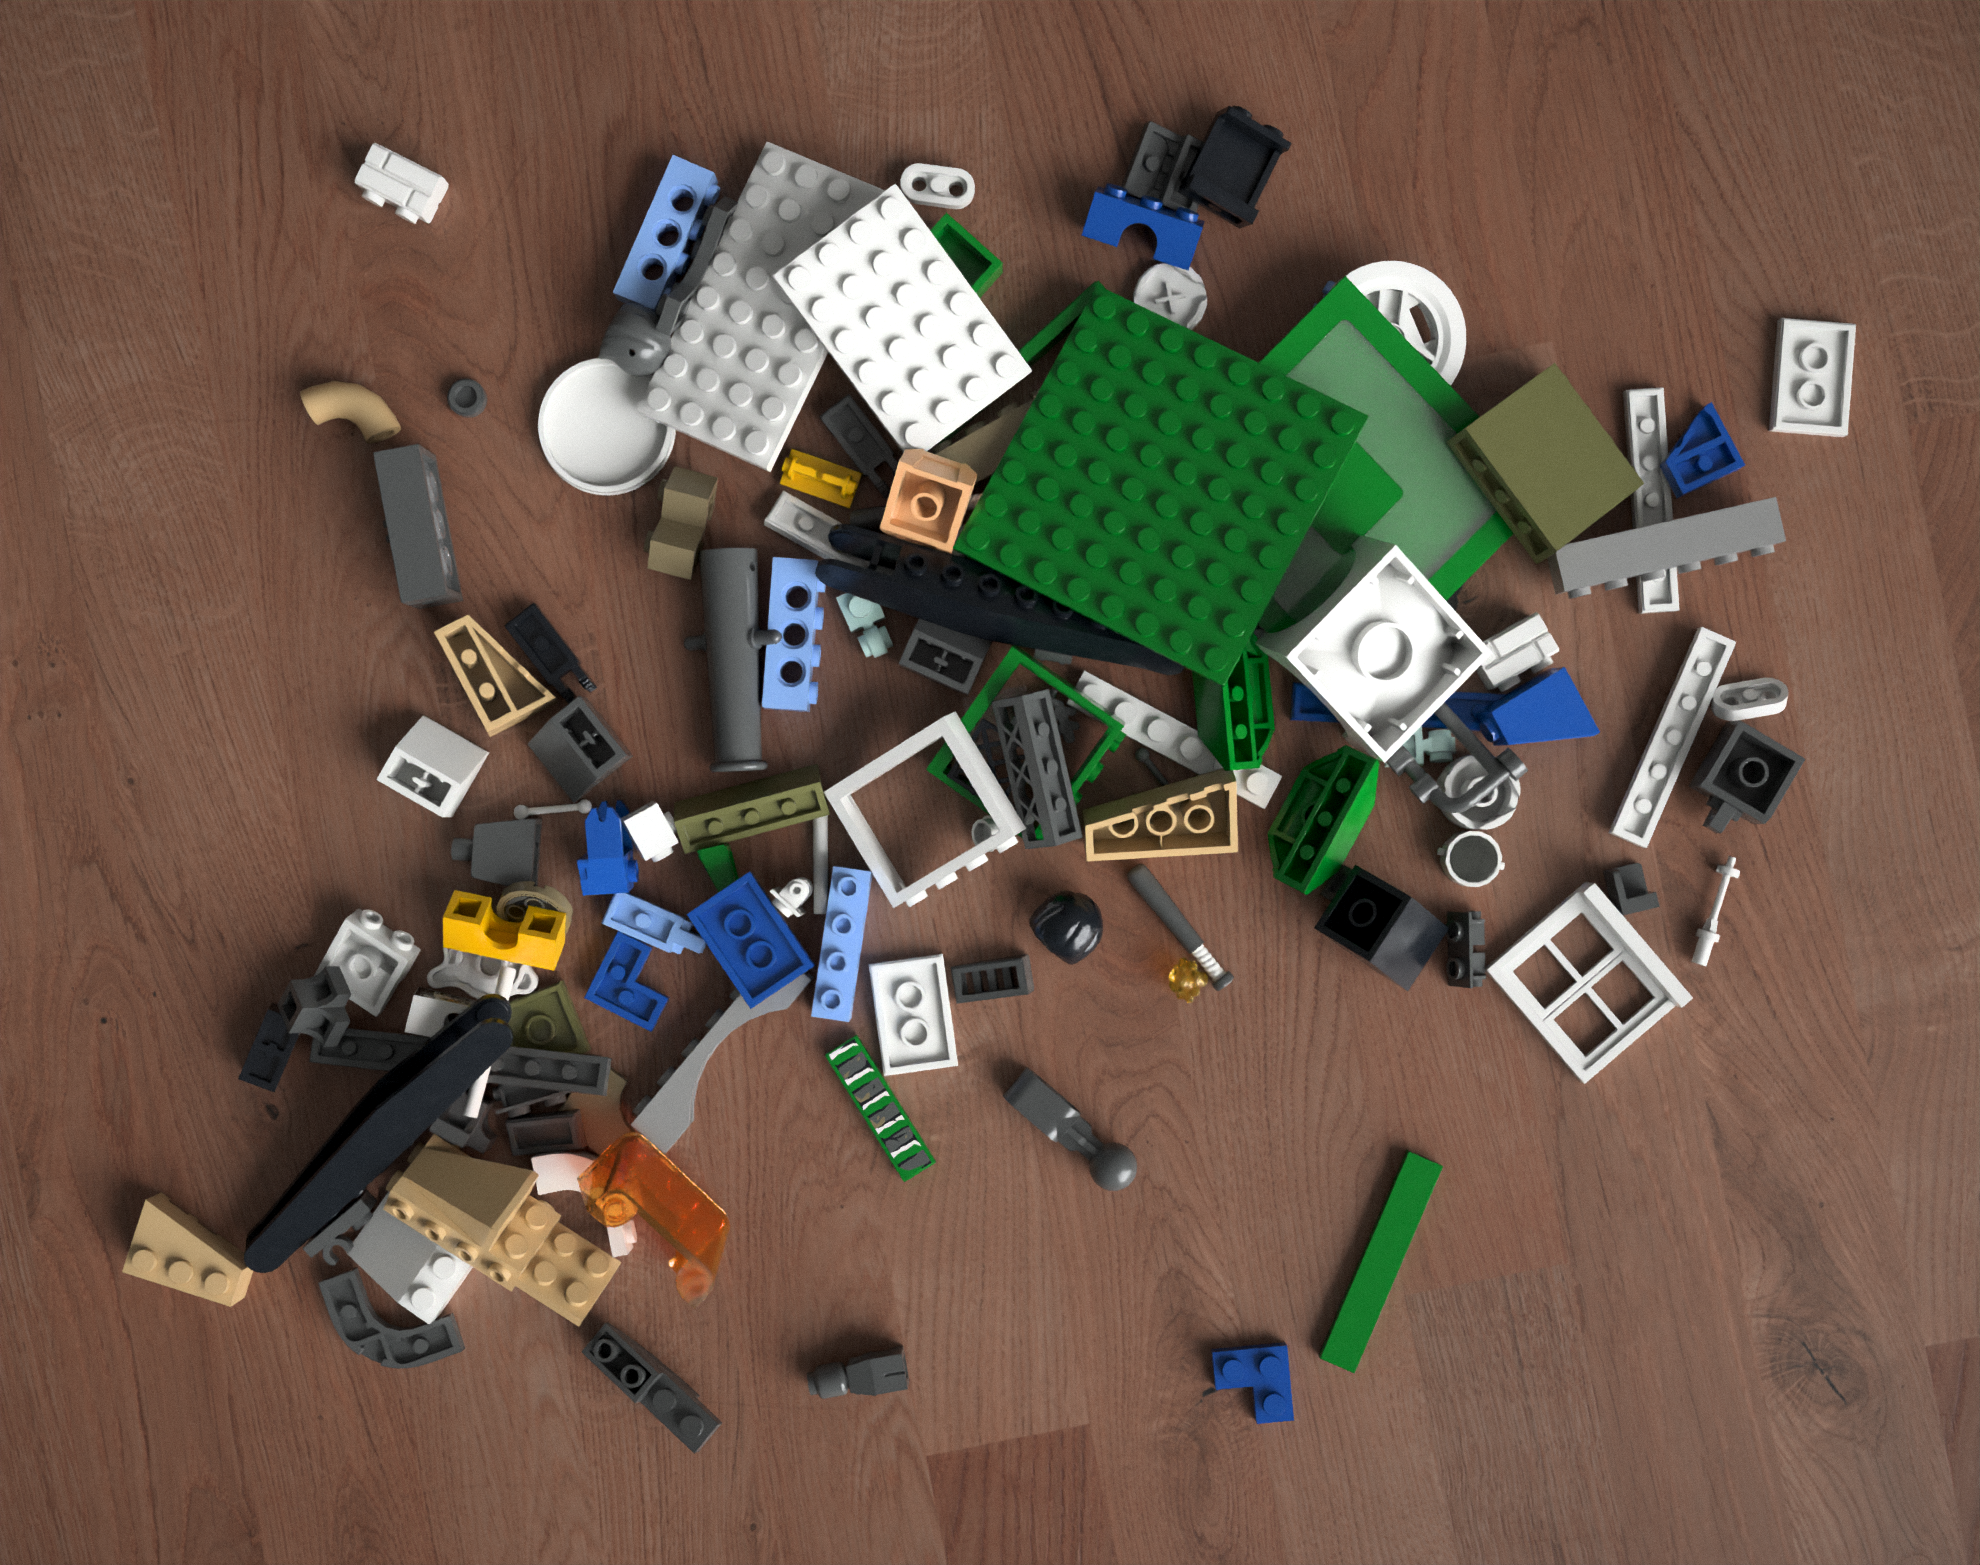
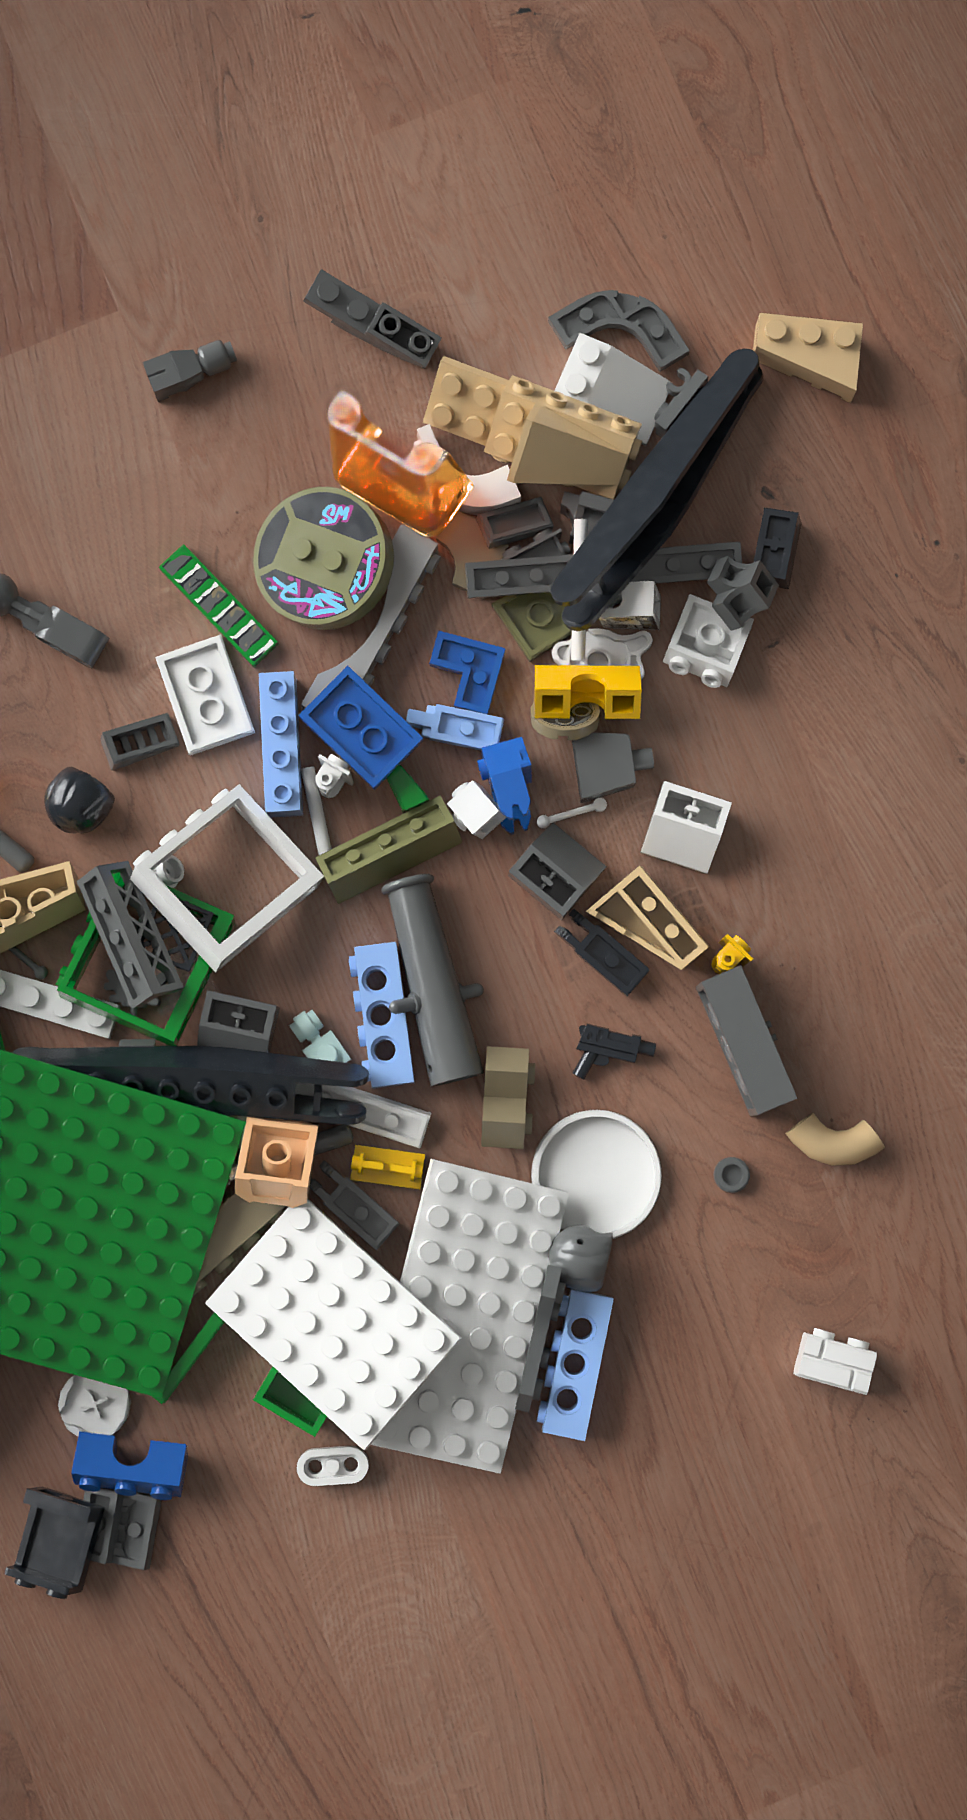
camera: 170 degrees right, 5 degrees down
none -> brick [253,487,394,630]
none -> black piece [572,1023,657,1080]
none -> yellow hinge [711,934,753,974]

